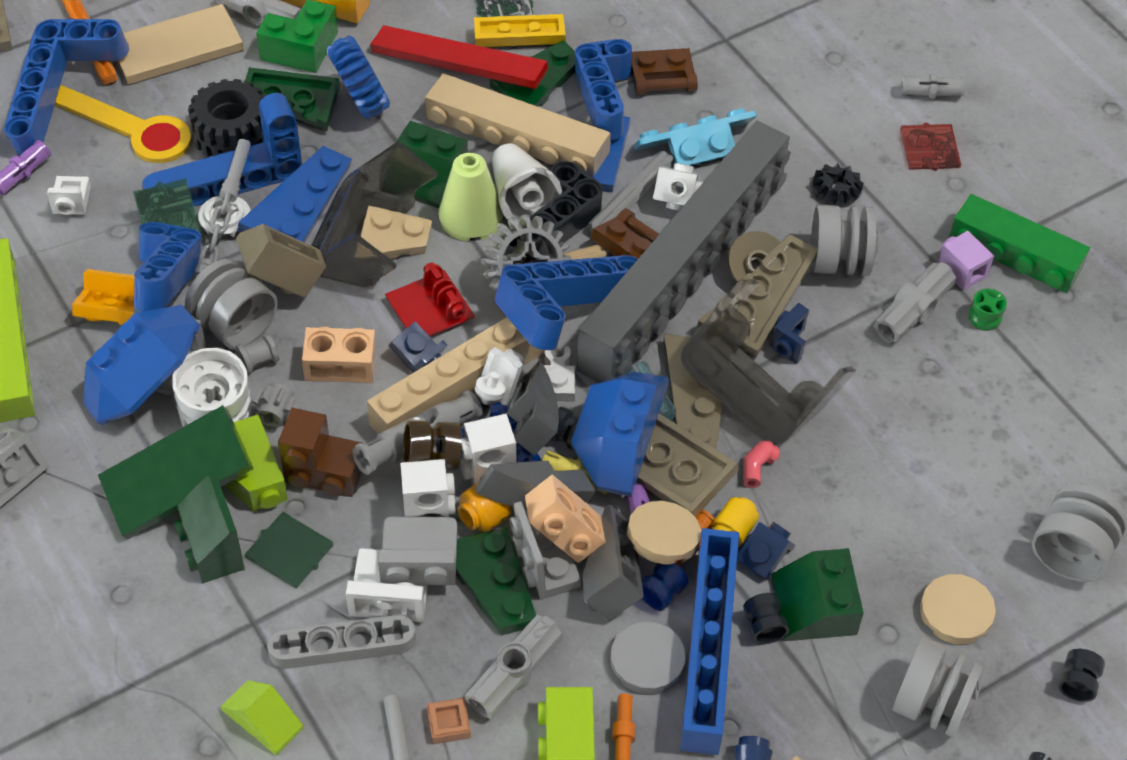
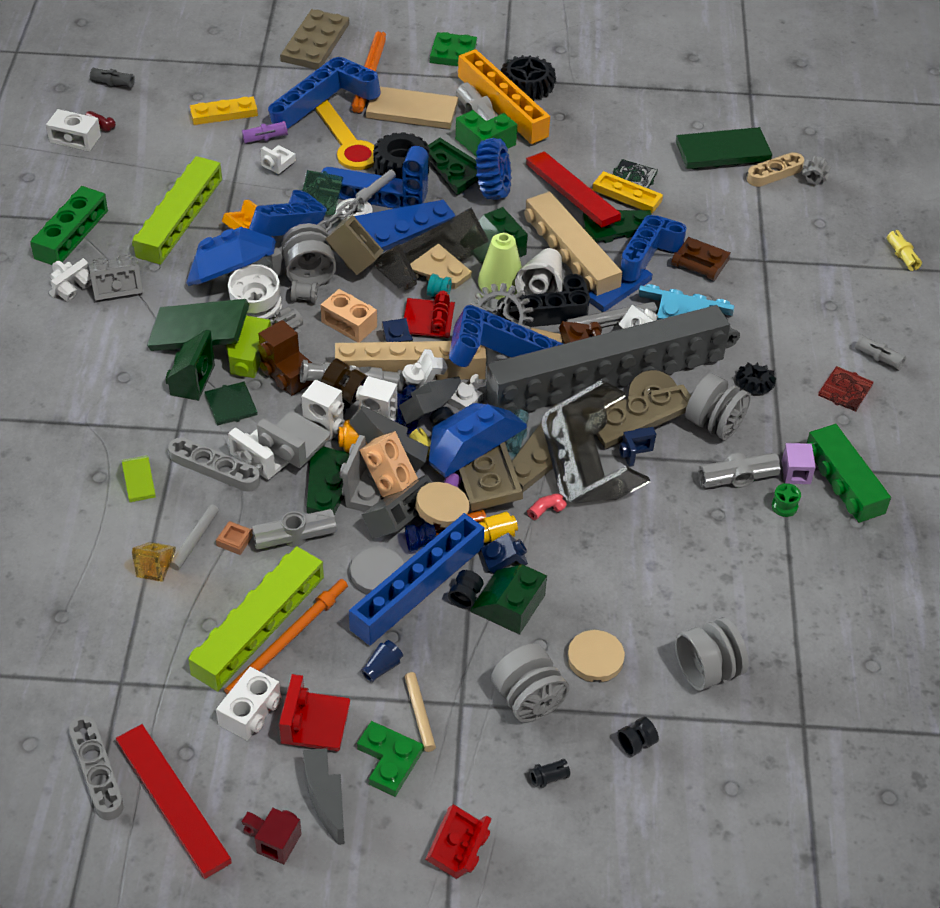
camera: 35 degrees right, 5 degrees down
none -> teal wheel [427,273,452,297]

